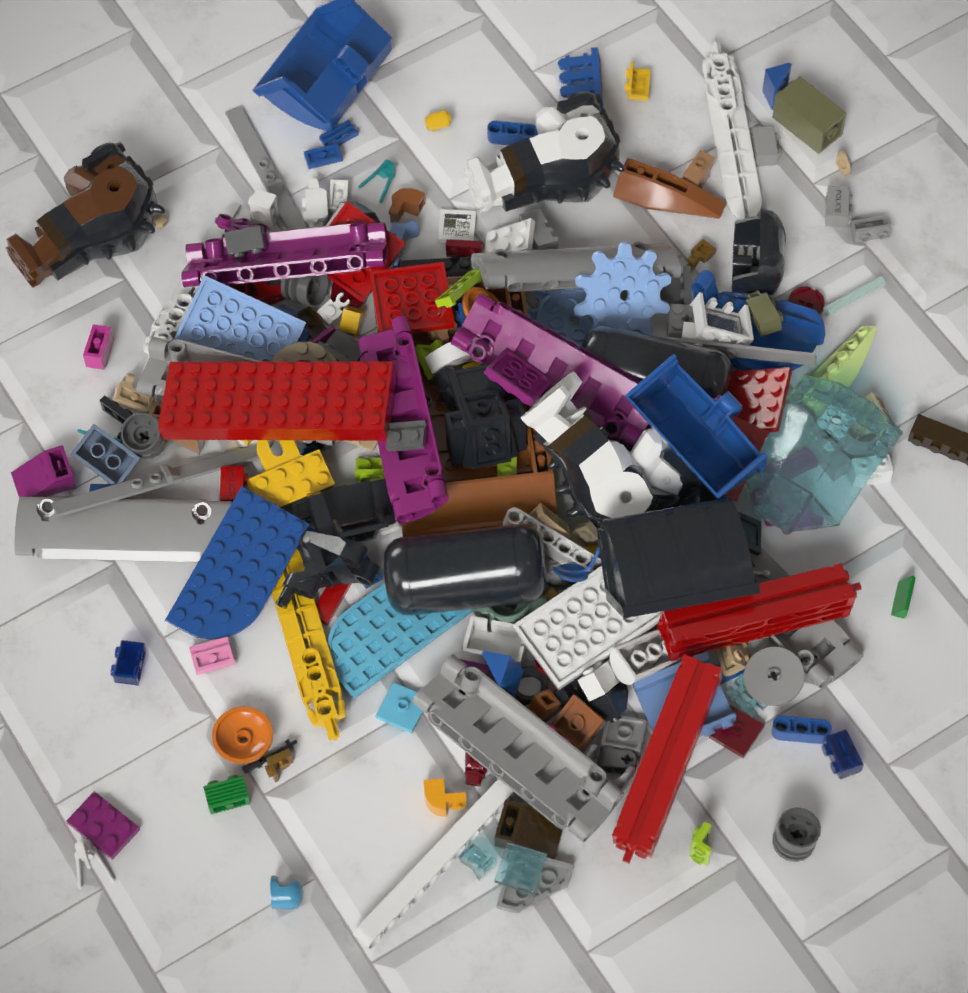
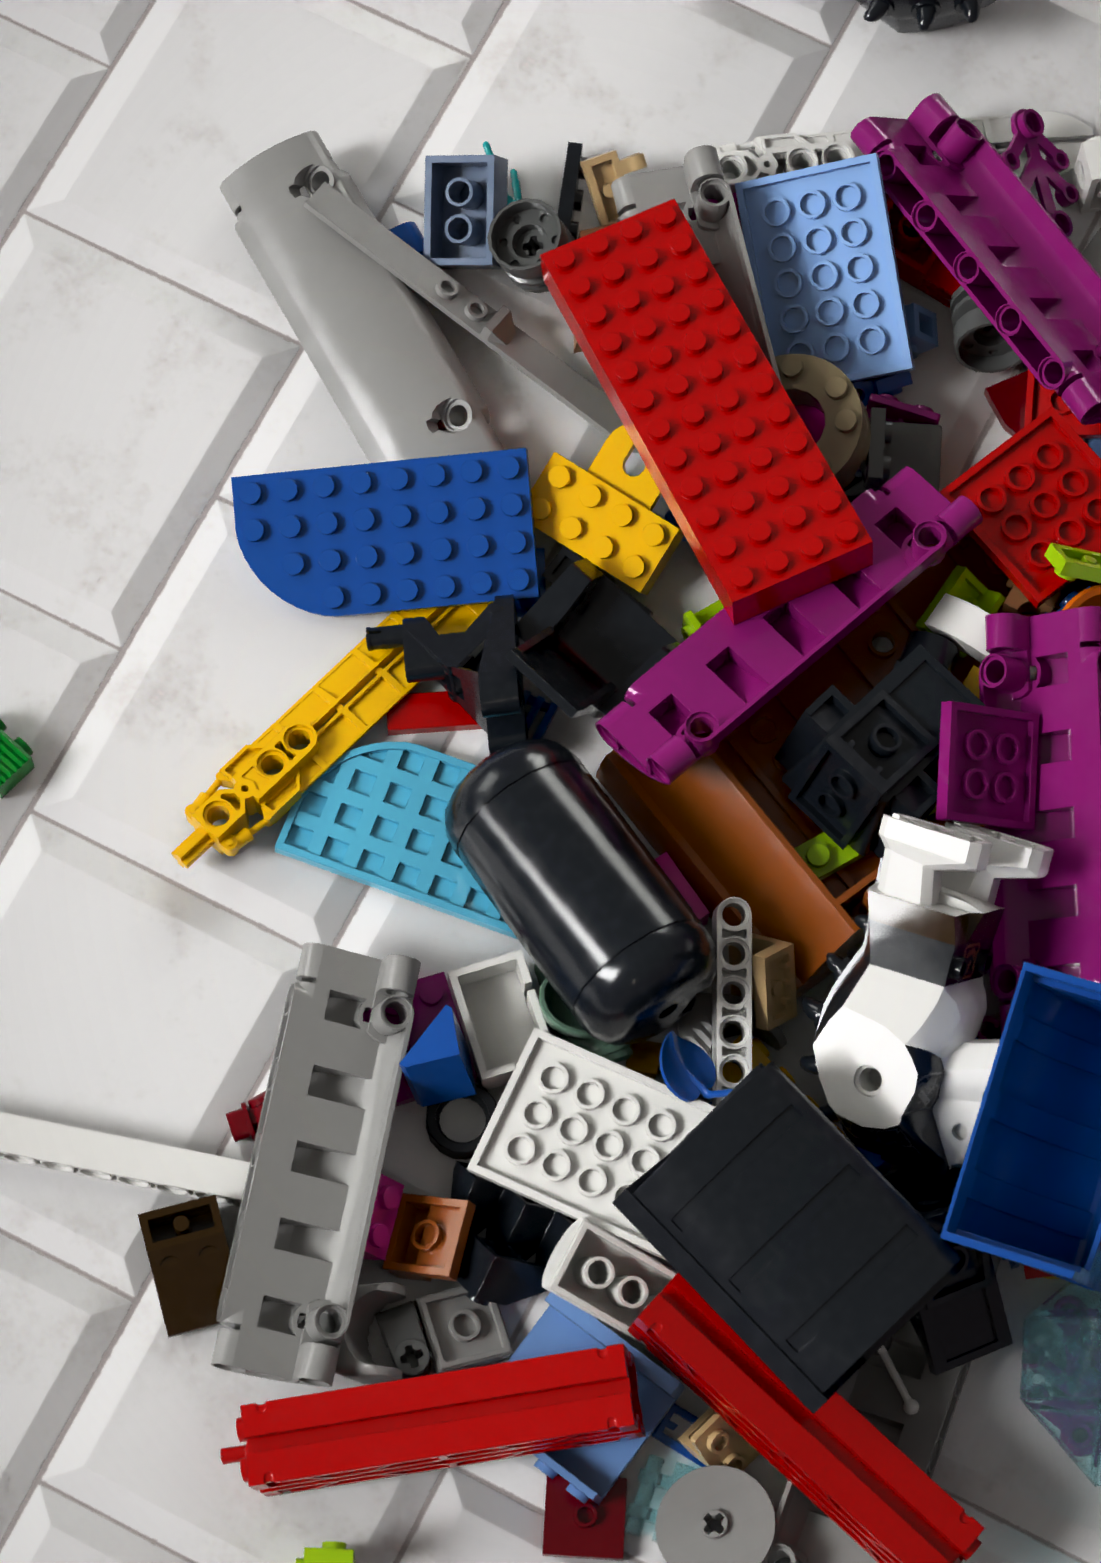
camera: 55 degrees right, 10 degrees up
magenta slope [11,445,77,497] -> none
dark pink brick [83,324,114,370] -> none
clear blue brick [110,640,146,686] -> none
tan hinge [154,214,167,229] -> none
bright pink plate [189,637,235,675] -> none
orange dish [212,706,273,764] -> none
red brick [220,466,249,501] -> none
dark grey brick [224,226,268,258] -> none
black piece [241,739,297,774] -> none
pearl gold bracket [265,749,293,782] -> none
dark brown plate [297,306,327,340] -> none
white plate [317,293,350,325] -> none
yellow brick [339,306,366,335] -> none
medium azure plate [376,682,424,734] -> none
dark grey plate [386,420,428,452] -> none
light orange brick [423,778,467,817] -> none
clear light blue slope [458,844,497,881] -> none
clear light blue plate [495,842,547,895] -> none
light grey plate [496,849,574,914] -> none
dark orange brick [525,689,561,723] -> none
dark tan bracket [569,521,598,548] -> none
white brick [578,660,620,701] -> none

